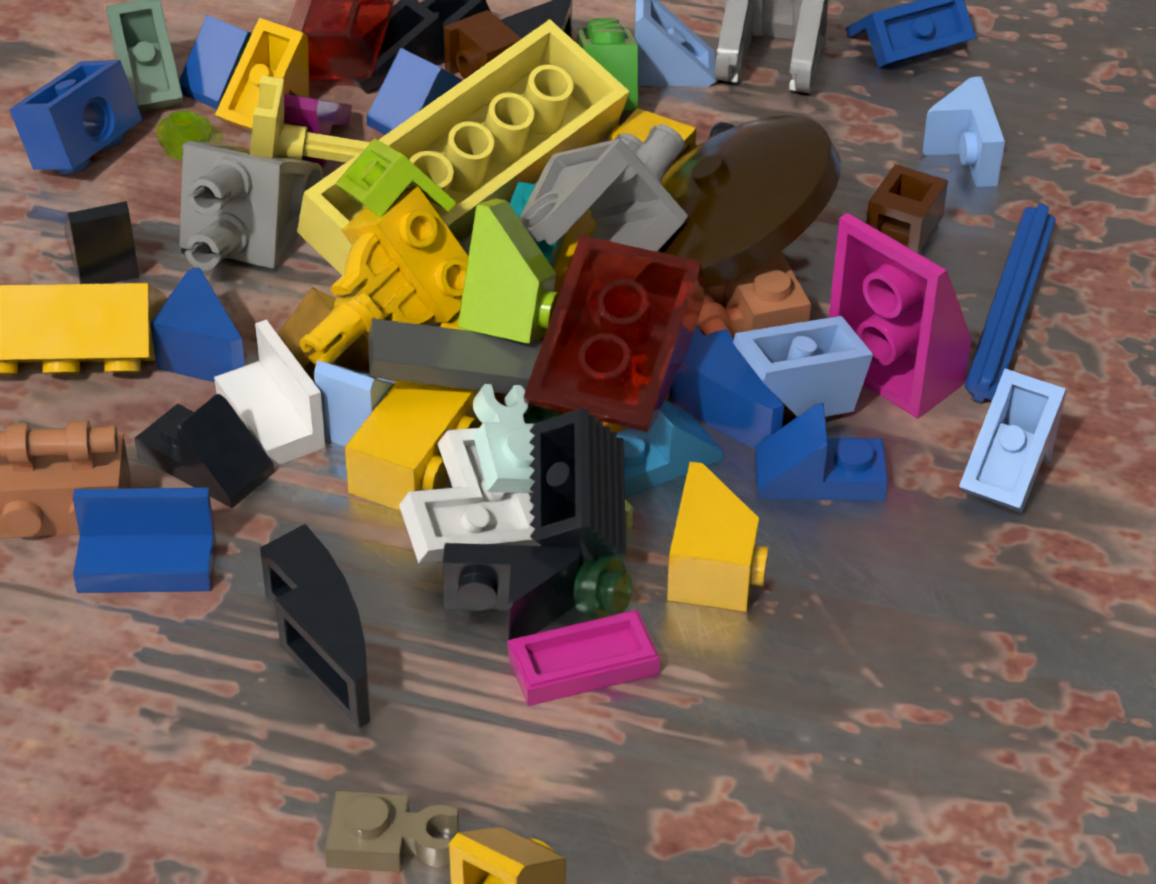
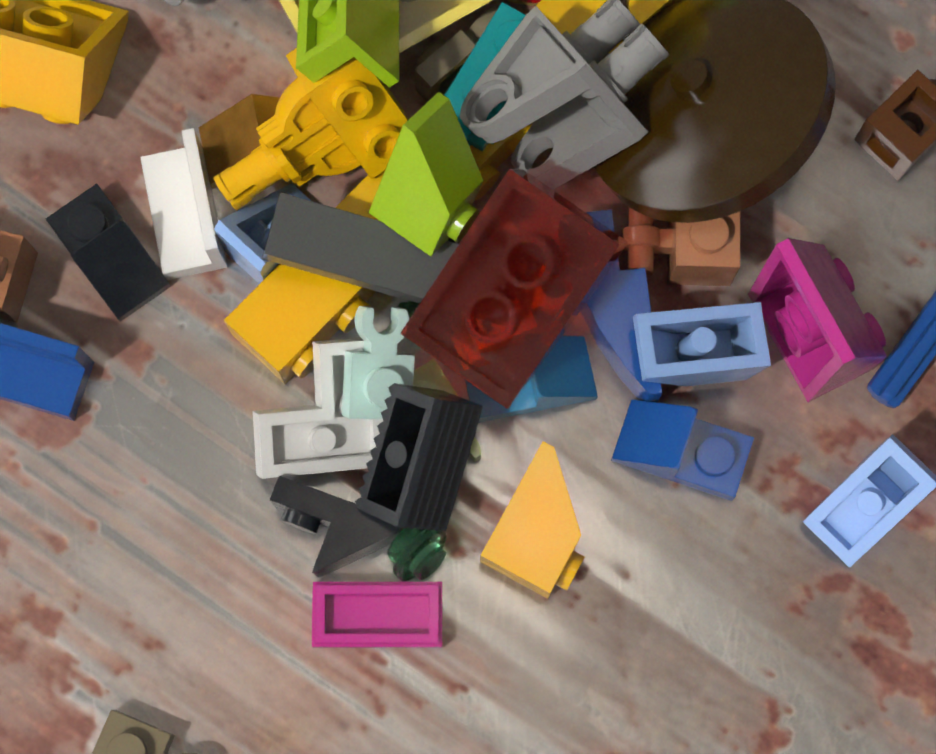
camera: 20 degrees right, 35 degrees up
blue slope [151,267,245,383] -> none
black slope [260,524,370,728] -> none

